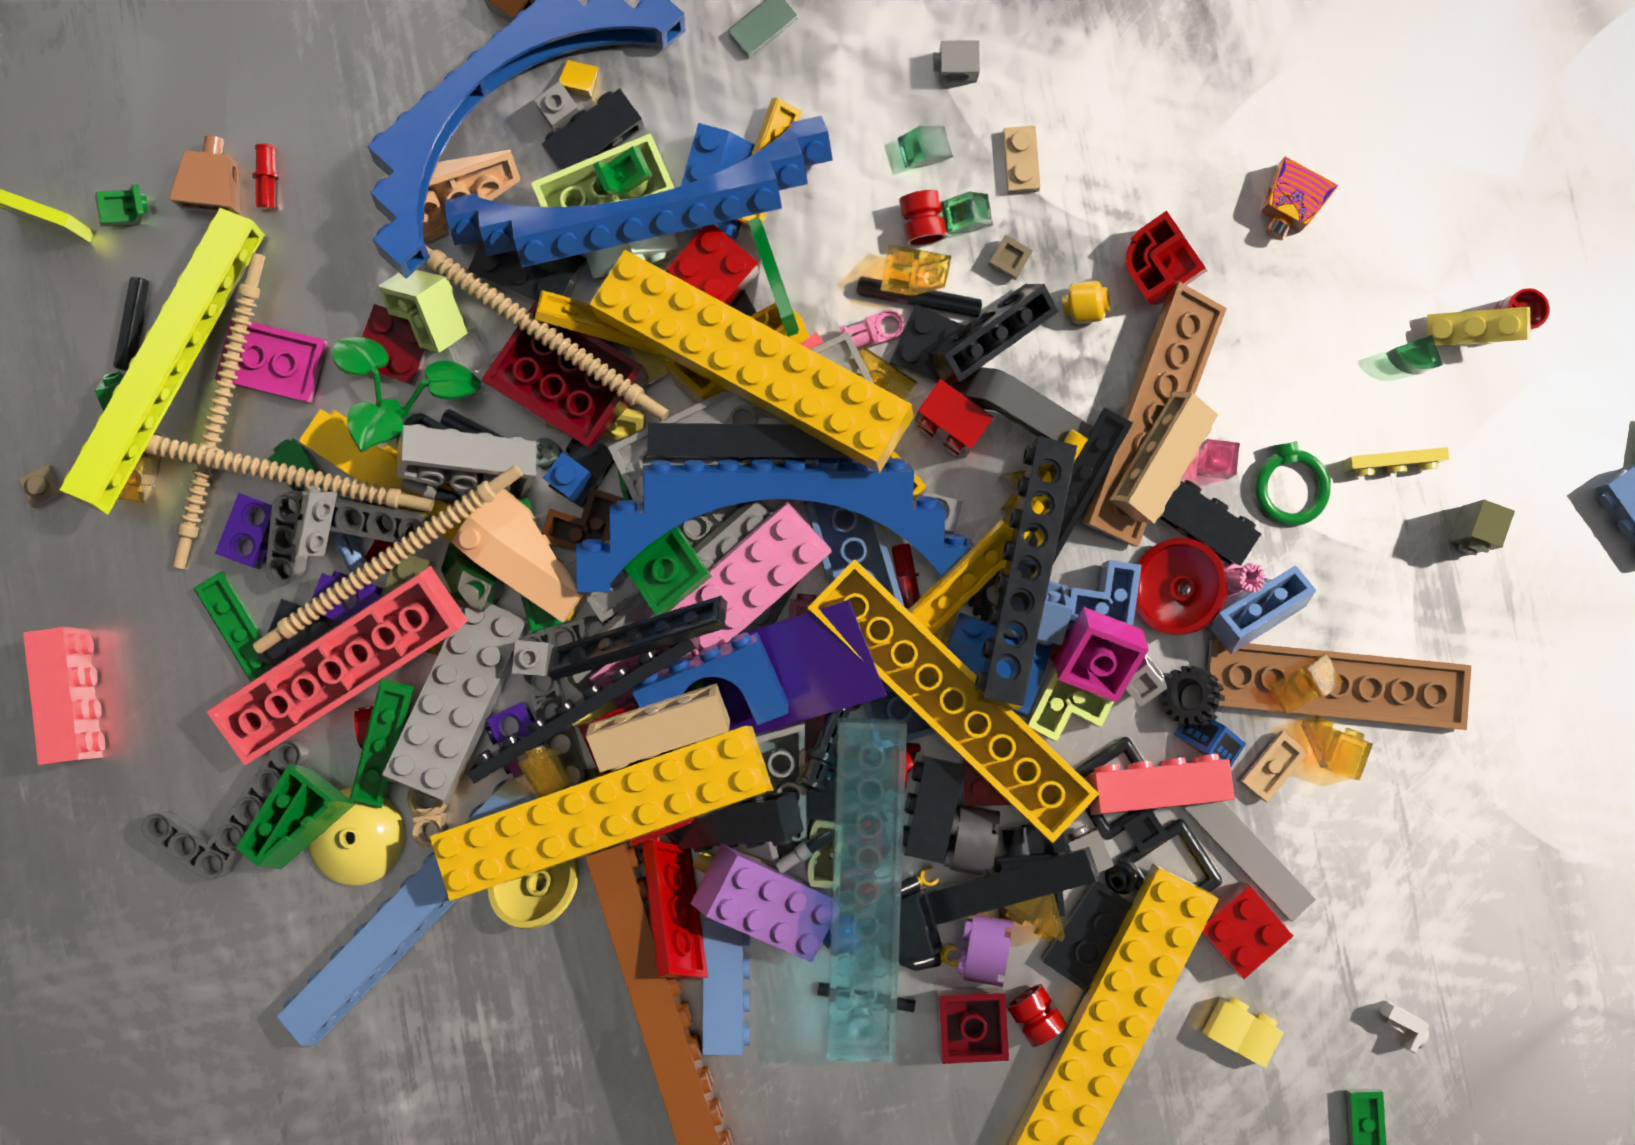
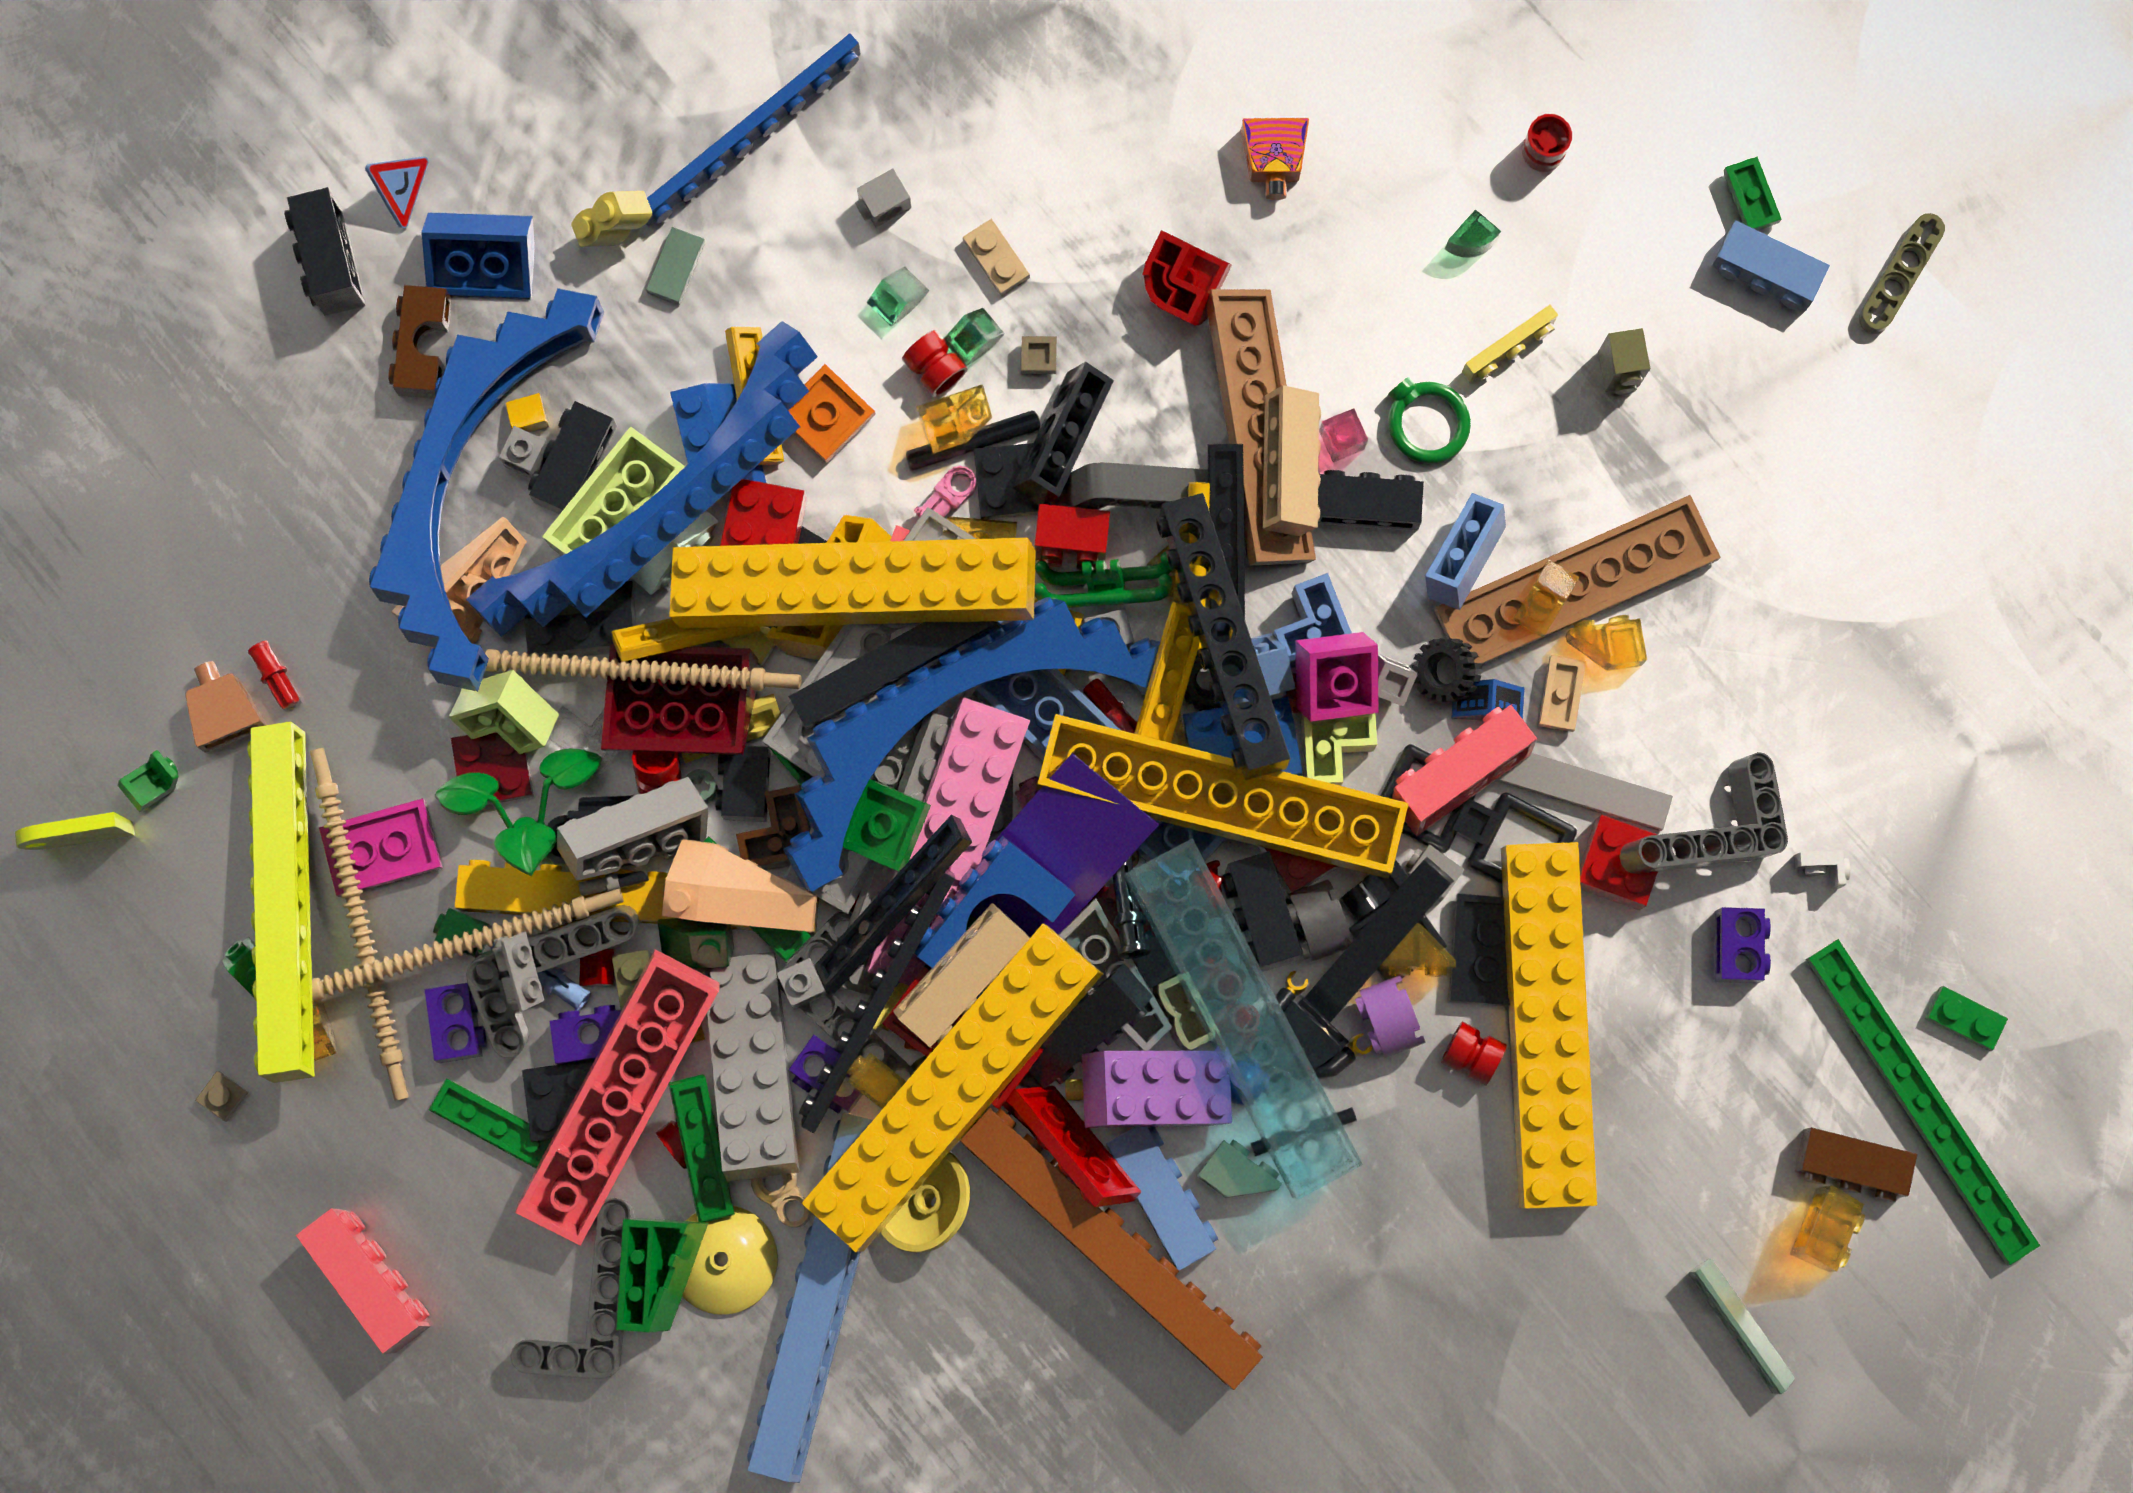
camera: 30 degrees left, 5 degrees down
black axle [113,277,149,371] -> none
tan hose [253,465,523,654] -> none
blue brick [543,452,593,502] -> none
green bracket [593,146,652,197] -> none
green tile [748,217,799,337] -> none
light grey piece [775,830,832,873] -> none
dark red brick [936,987,1009,1064] -> none
yellow head [1062,280,1110,324] -> none
black plate [1105,862,1137,895] -> none
red dish [1136,538,1228,635] -> none
light yellow brick [1202,996,1284,1068] -> none
bright pink connector [1225,563,1265,600] -> none
light yellow plate [1427,307,1531,347] -> none
none -> red wheel [632,752,682,794]
none -> orange plate [788,364,876,463]
none -> green piece [1034,551,1173,608]
none -> sand green slope [1197,1139,1282,1198]
none -> dark grey beam [1620,752,1788,874]
none -> dark purple brick [1715,907,1771,983]

